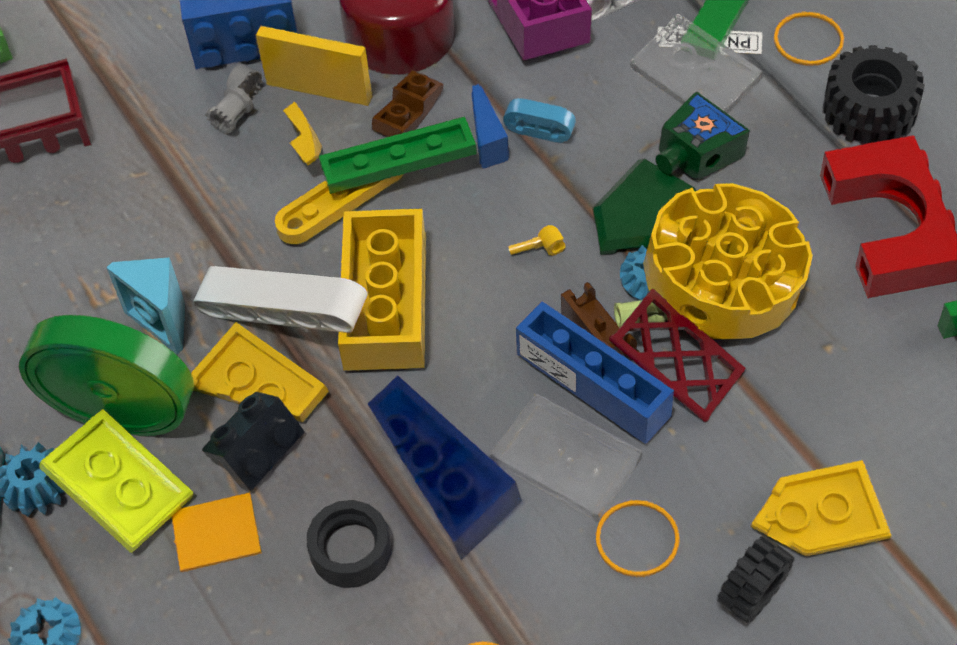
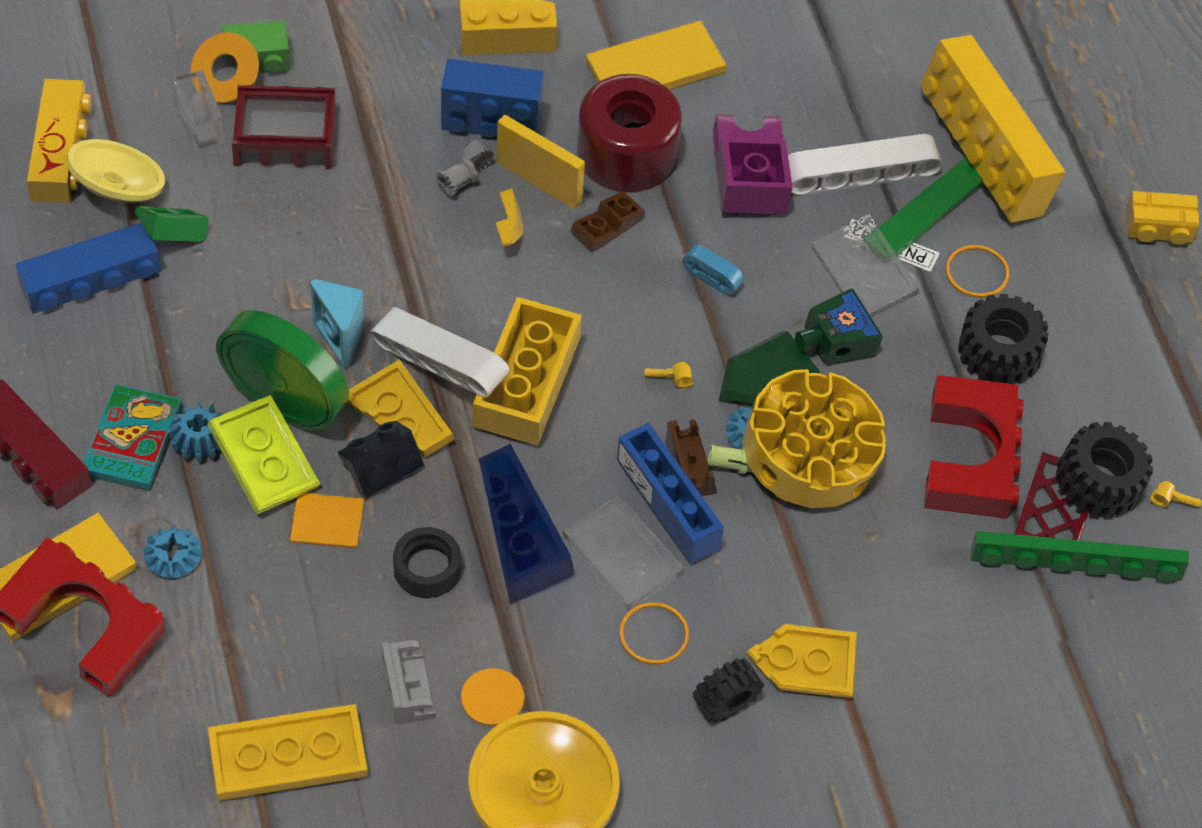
camera: 10 degrees right, 0 degrees up
yellow plate [275,174,404,244] -> none
green plate [319,116,477,194] -> none
blue slope [471,84,509,169] -> none
dark red window [609,288,746,422] -> none

